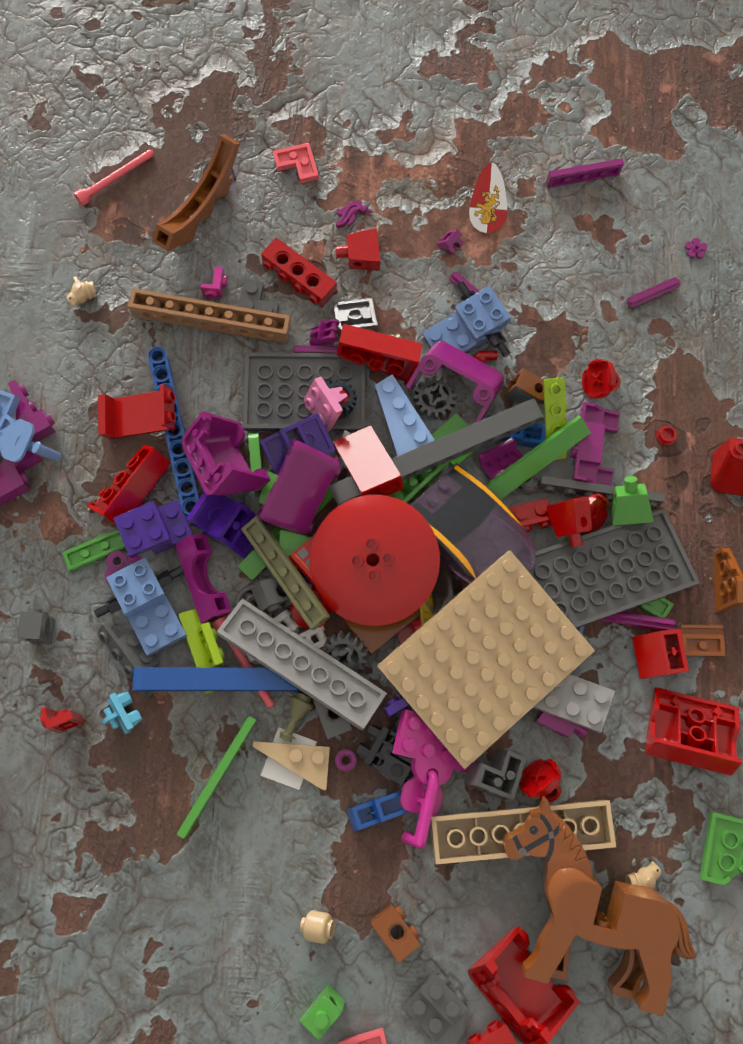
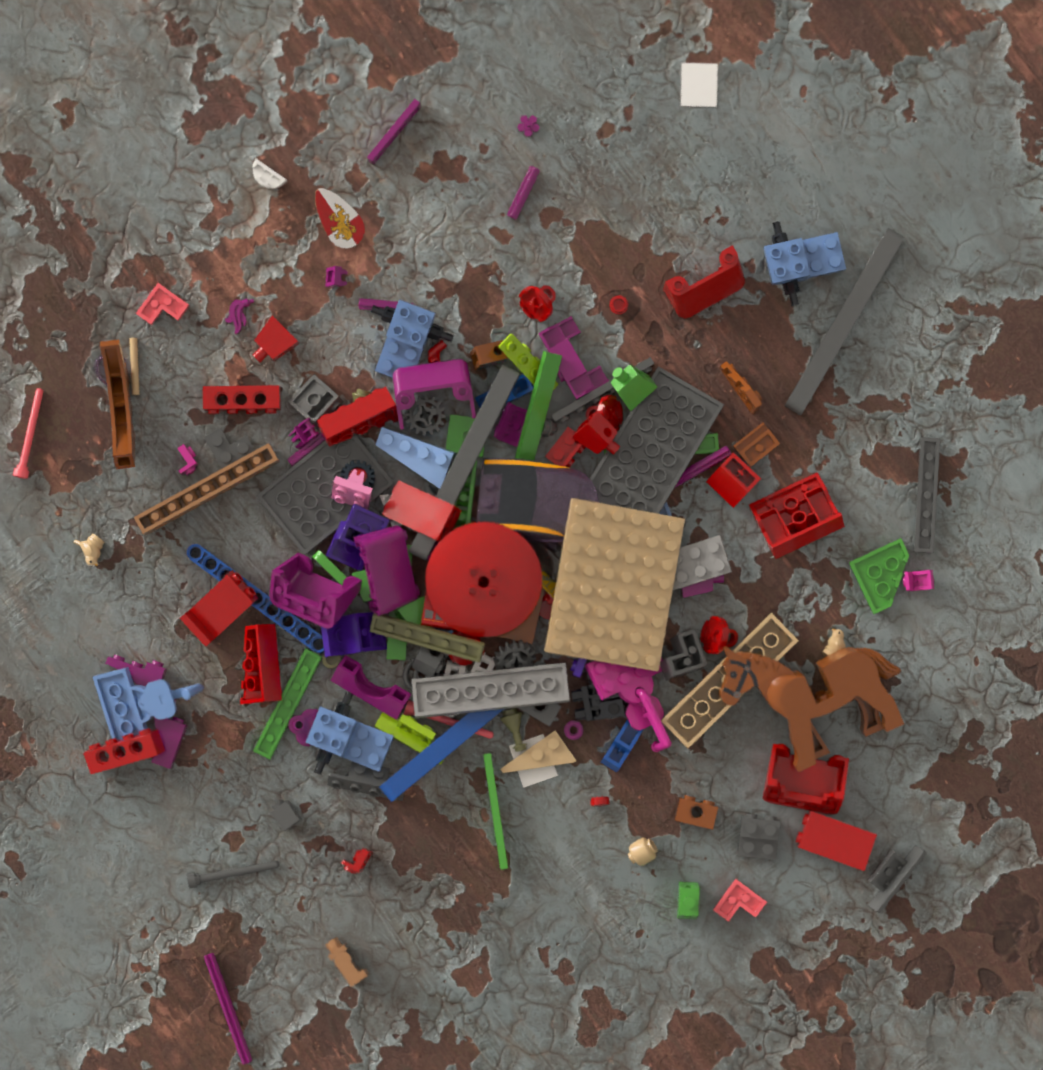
camera: 30 degrees left, 10 degrees up
medium azure hips [102,692,142,735] -> none
dark purple bracket [114,499,193,558] -> none
none -> tan bar [130,338,140,396]
none -> white plate [253,159,287,189]
none -> red tile [590,796,610,807]

